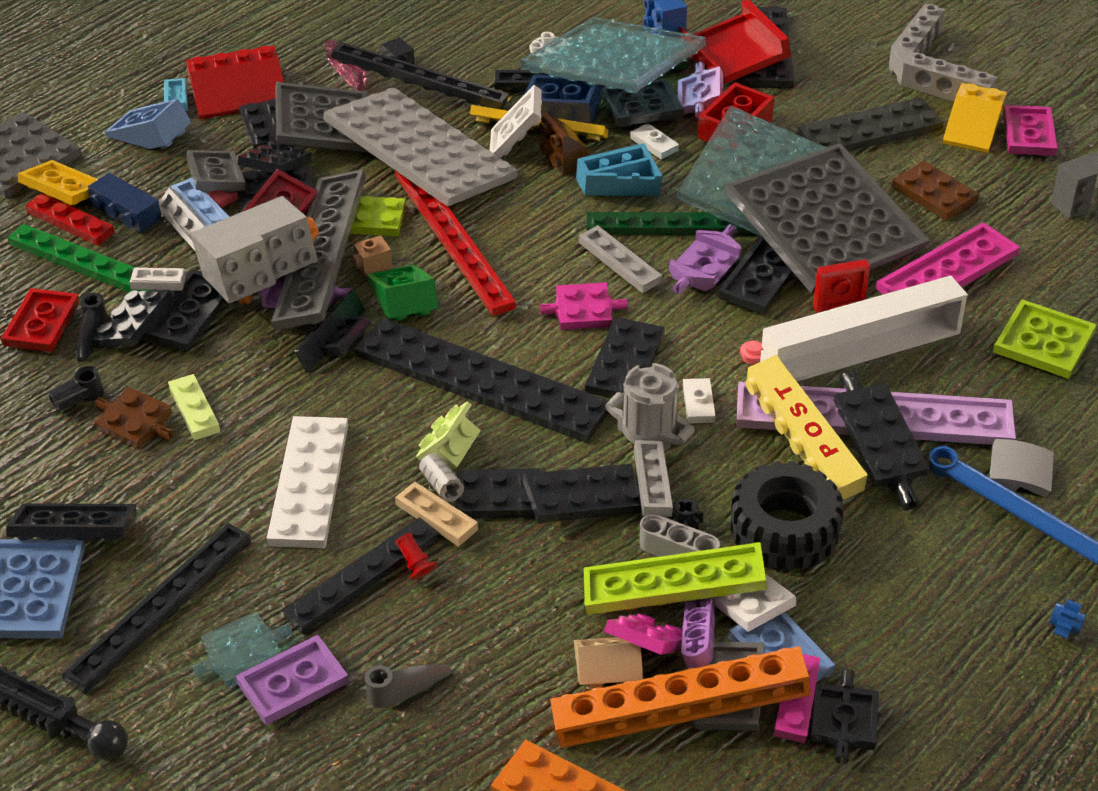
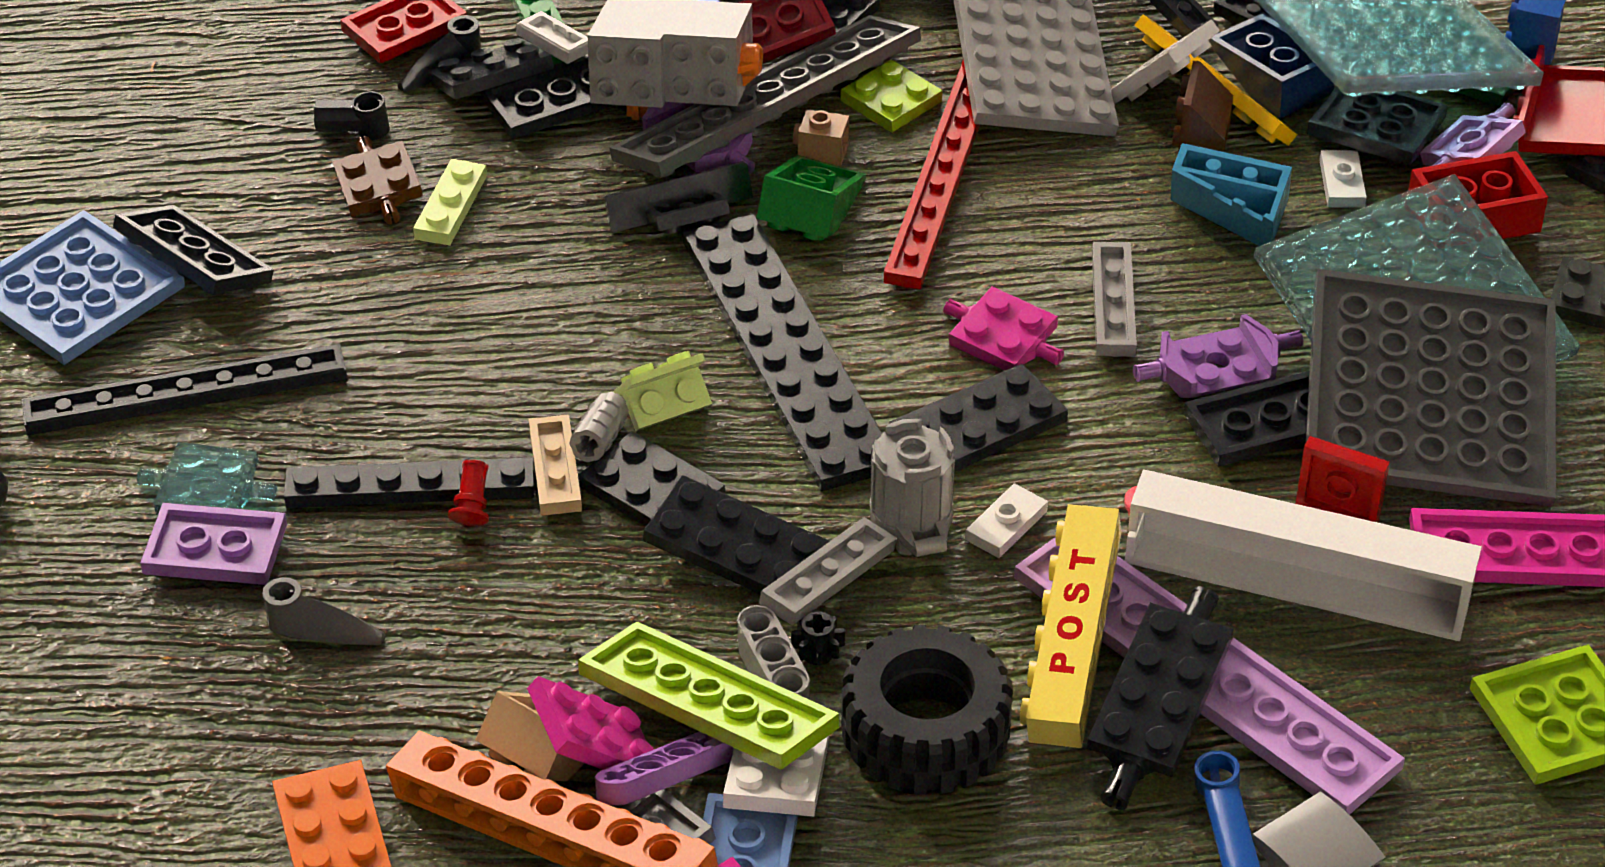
camera: 40 degrees right, 0 degrees up
white plate [267,416,348,548] -> none
dark green plate [587,211,761,235] -> none

